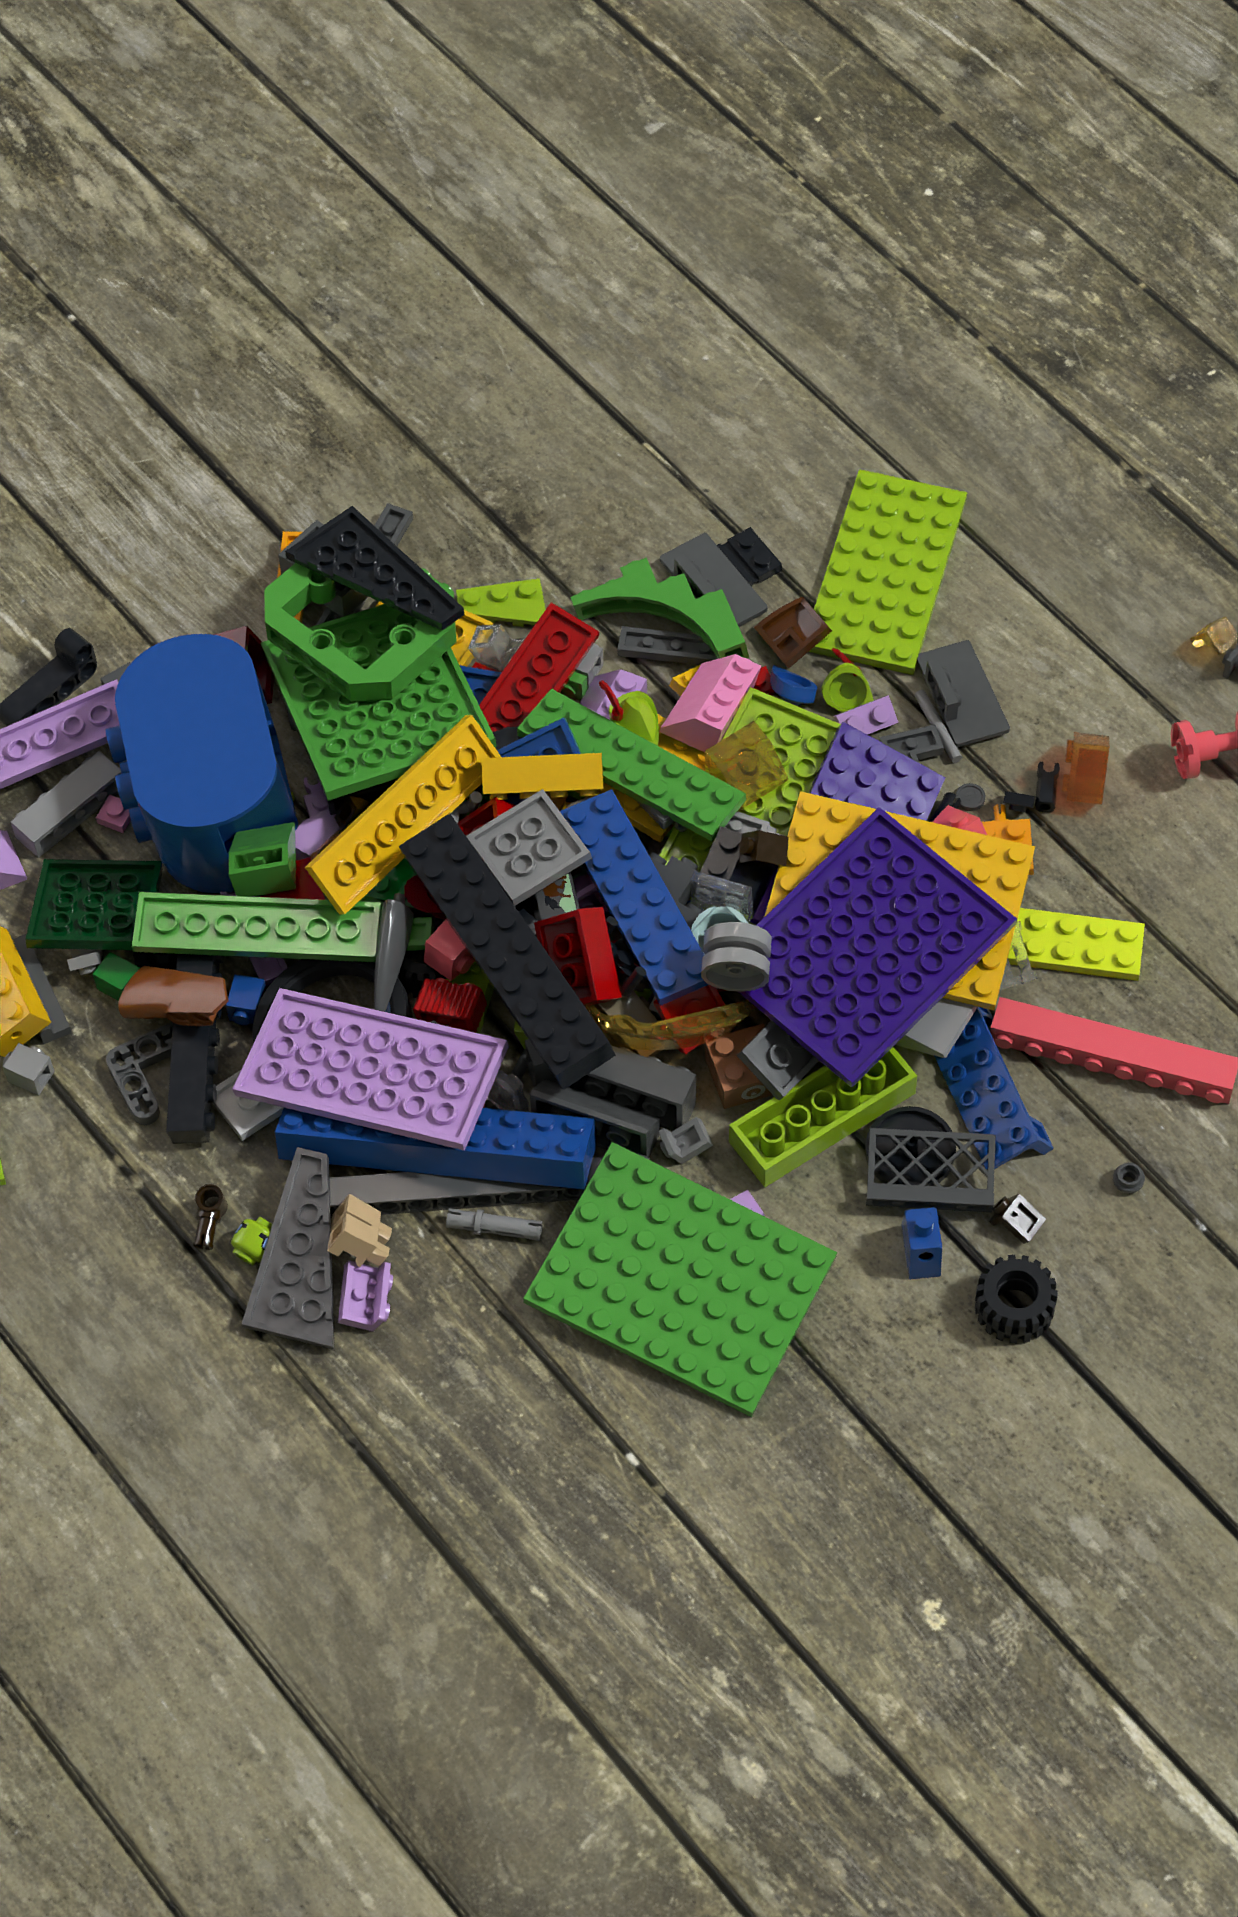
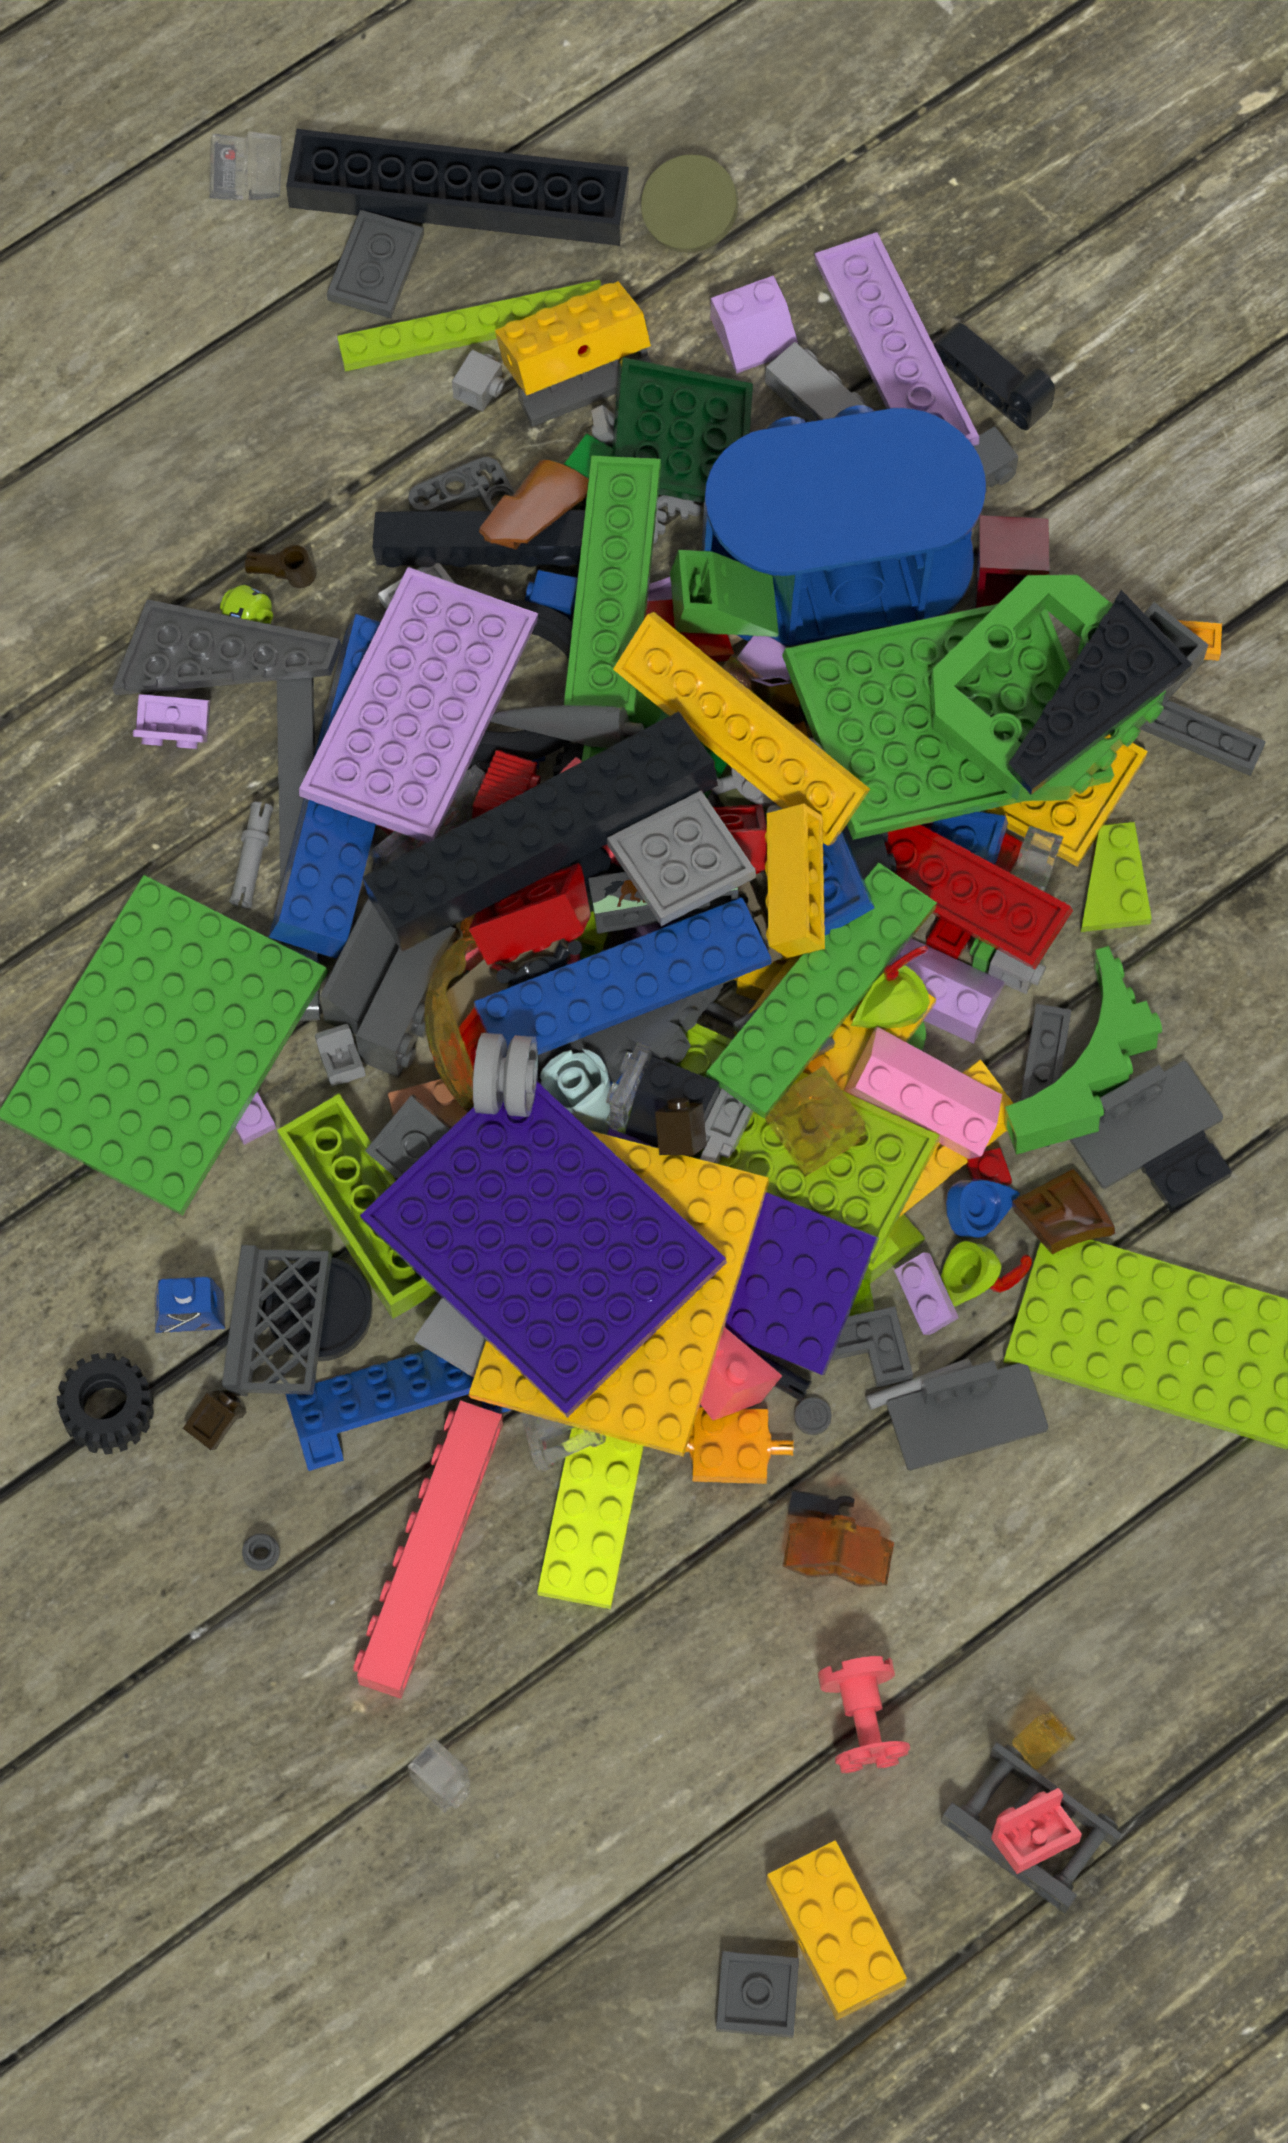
camera: 90 degrees right, 10 degrees up
tan hips [327,1194,392,1267] -> none
black plate [1003,791,1035,813] -> none

